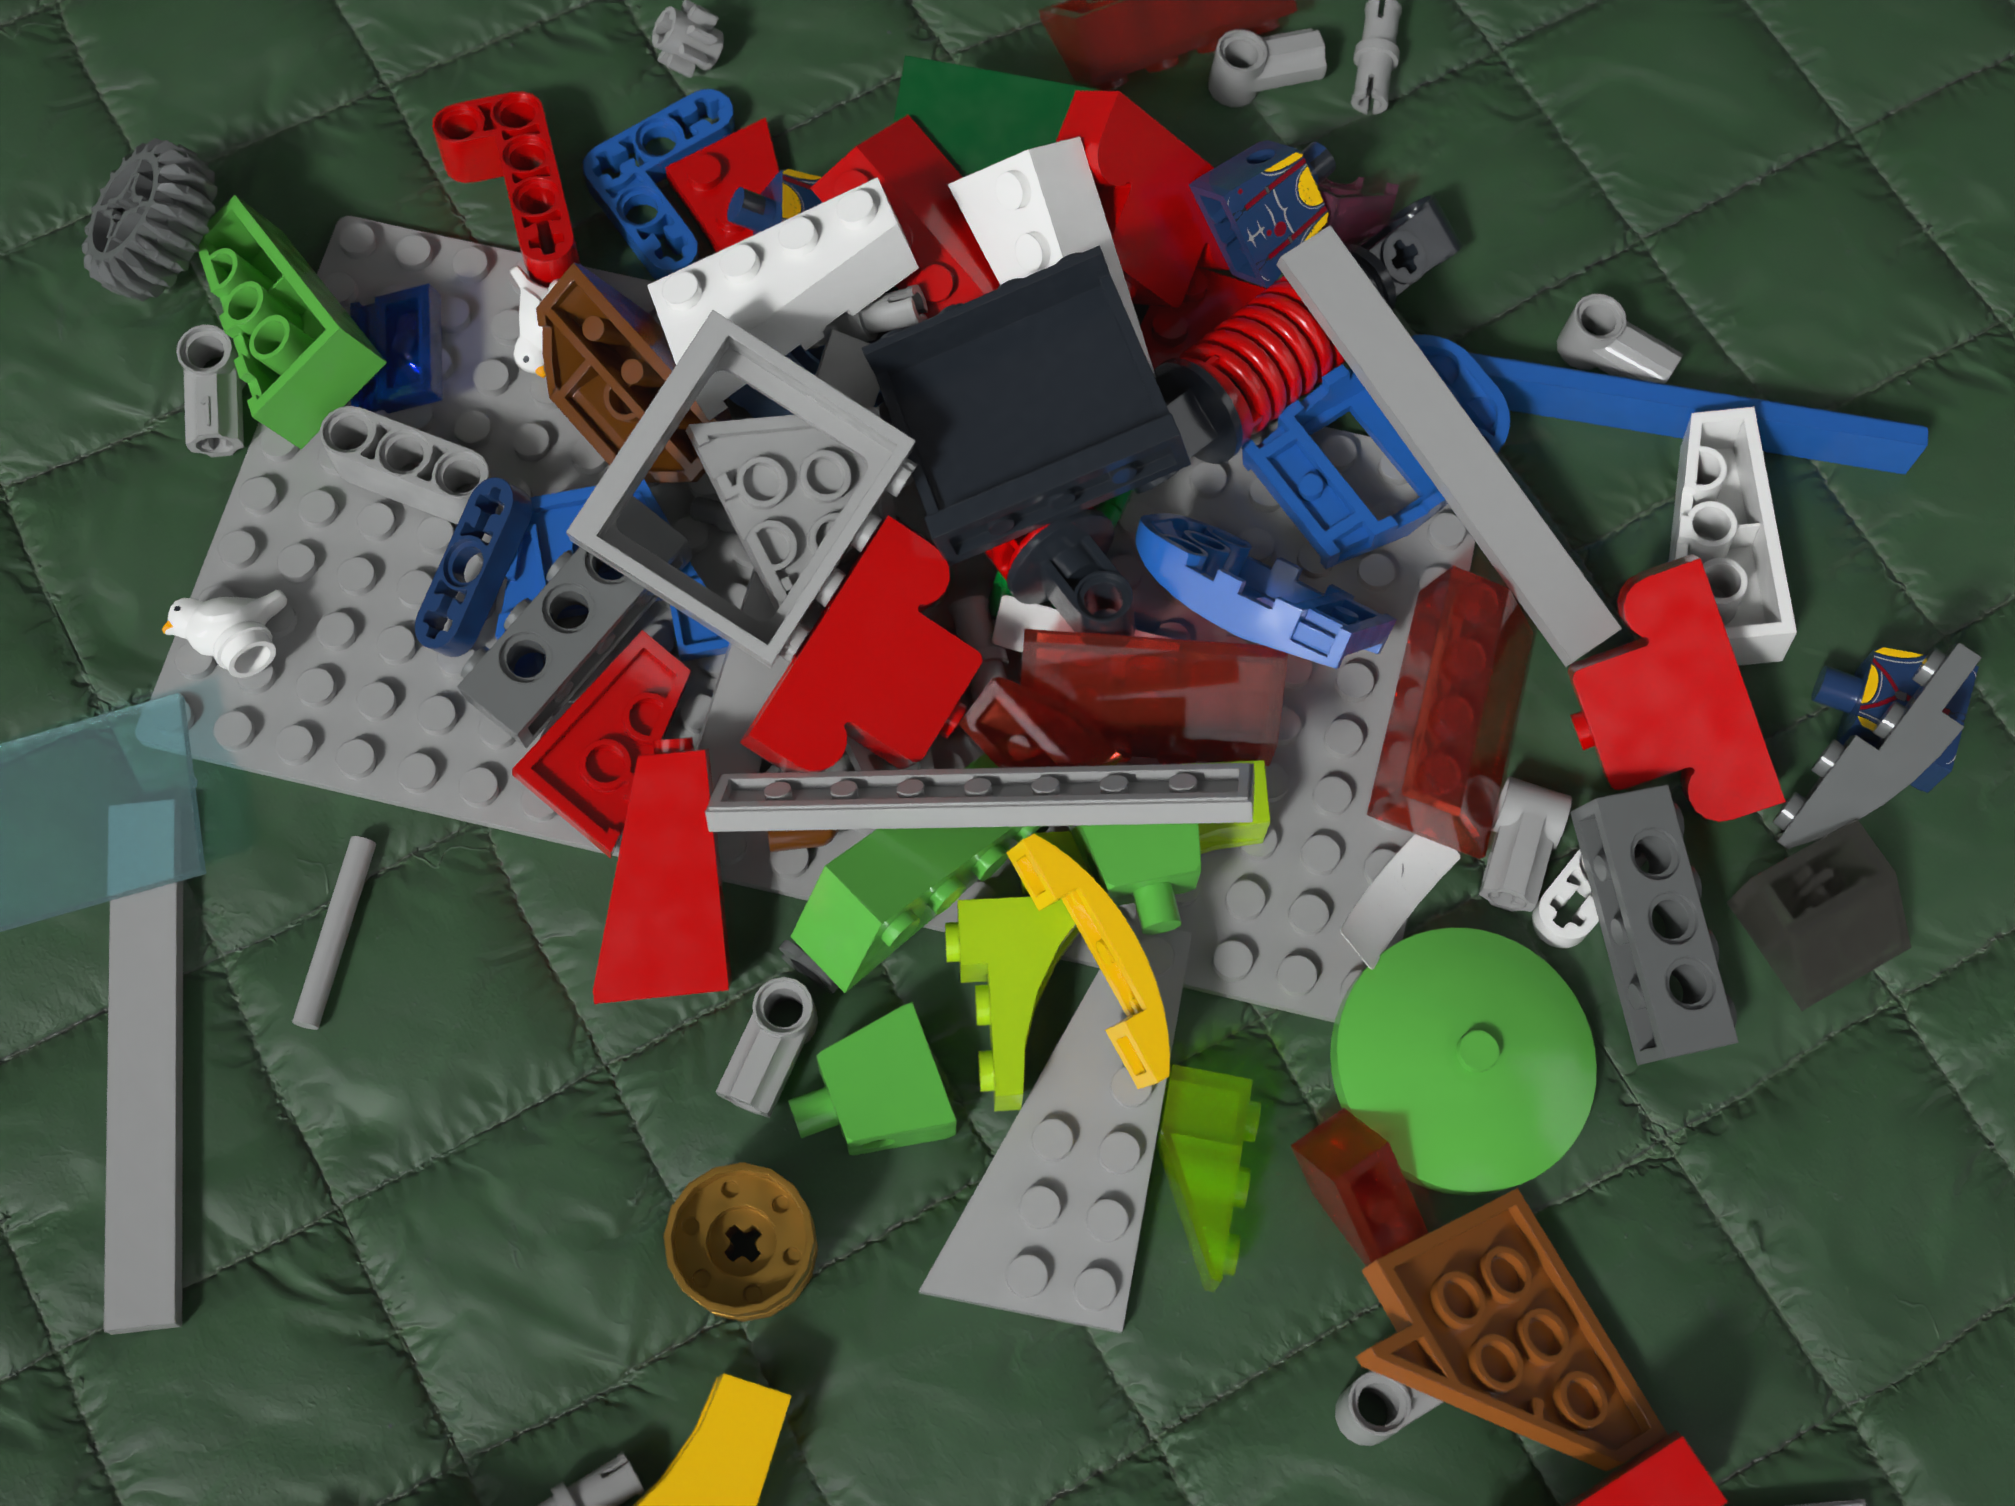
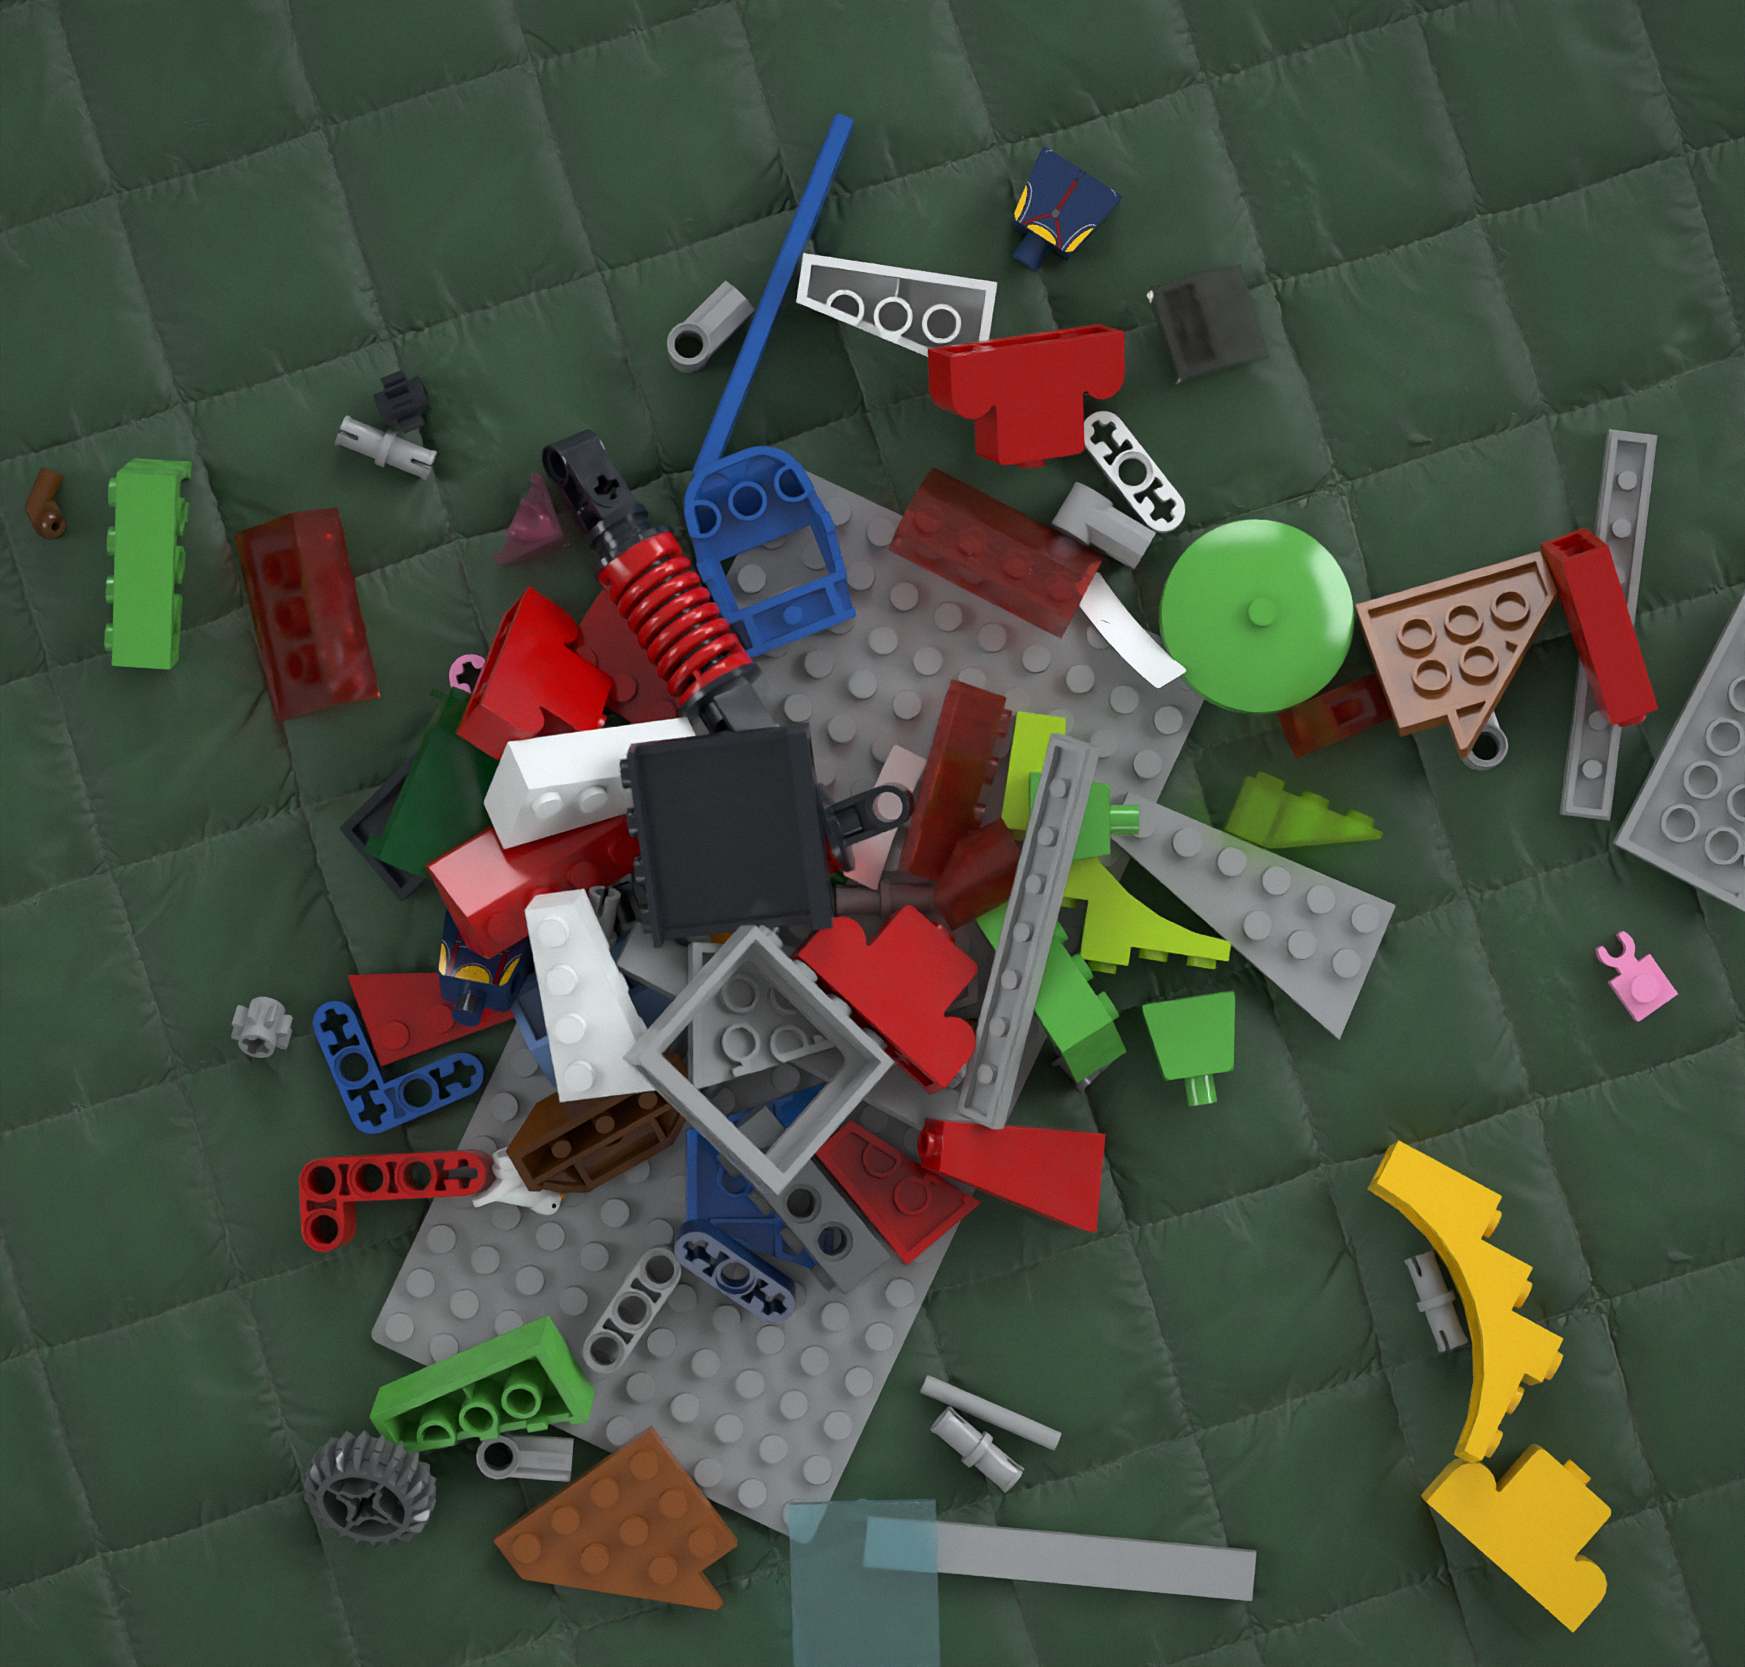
camera: 75 degrees left, 20 degrees up
white animal [162,590,287,678] -> none
clear blue plate [350,283,443,414] -> none
pearl gold wheel [664,1162,818,1322] -> none
light grey piece [716,977,818,1118] -> none
yellow slope [1006,834,1170,1089] -> none
blue slope [1136,513,1397,669] -> none
dark blue torso [1189,140,1336,288] -> none
light grey piece [1208,28,1327,107] -> none
light grey tile [1276,225,1622,667] -> none
dark grey brick [1570,785,1739,1066] -> none
dark grey slope [1772,643,1982,849] -> none
none -> black gear [373,370,433,434]
none -> dark orange wing [493,1425,738,1610]
none -> light grey pin [930,1406,1024,1493]

